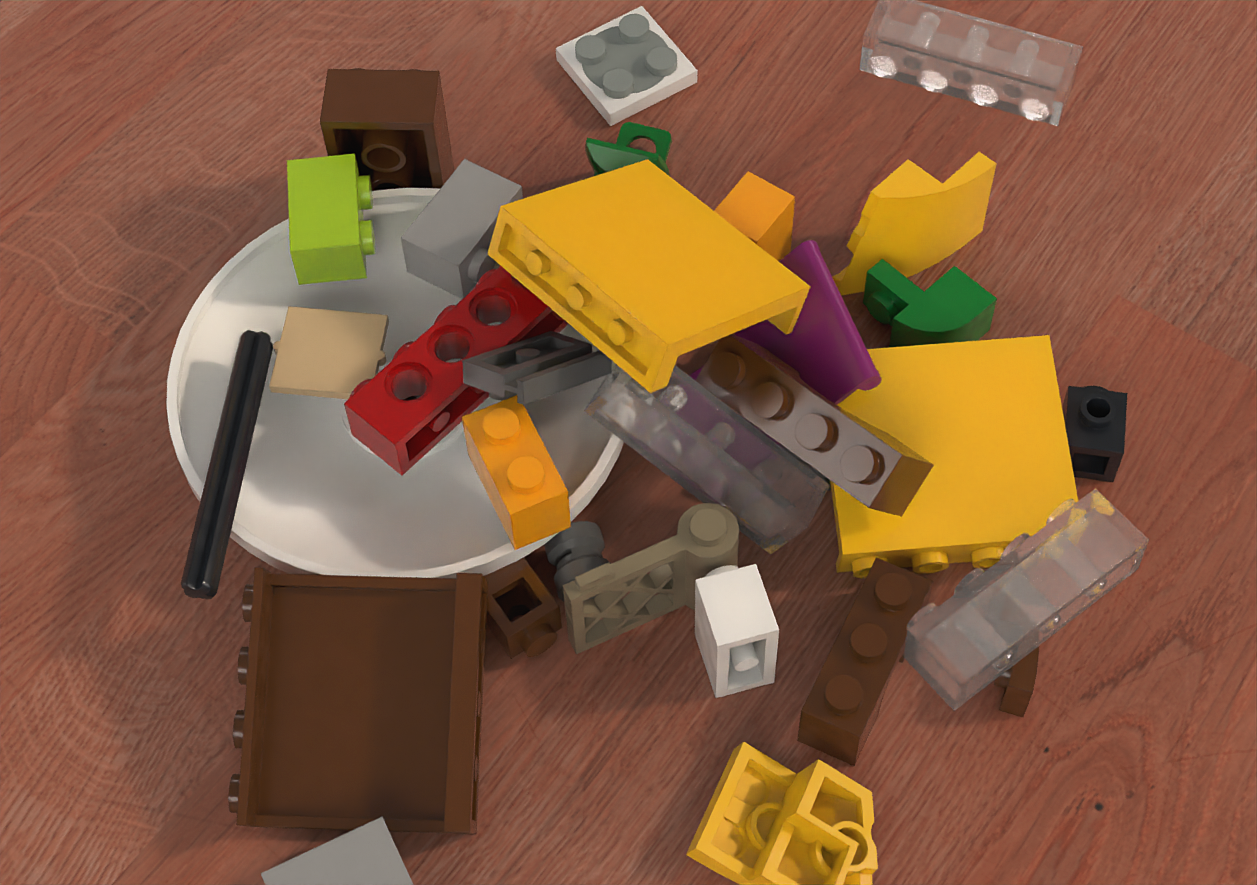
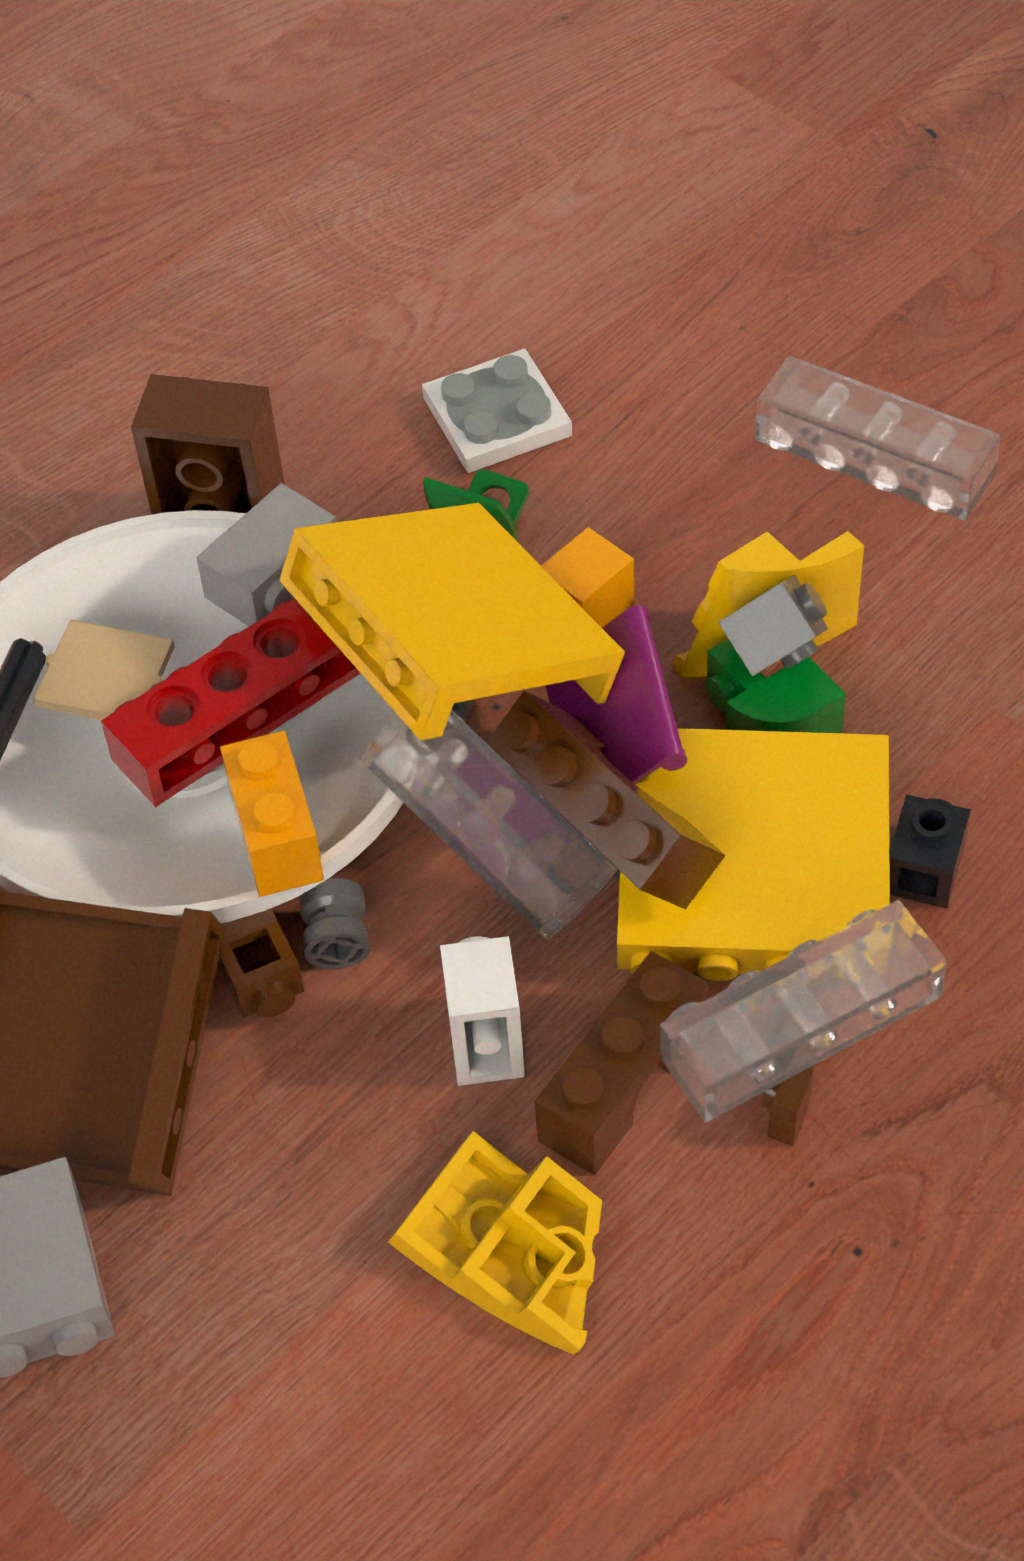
camera: 10 degrees right, 5 degrees down
lime brick [287,154,376,285] -> none
dark grey plate [462,331,612,405] -> none
dark tan piece [563,503,739,654] -> none
none -> brick [718,575,829,676]

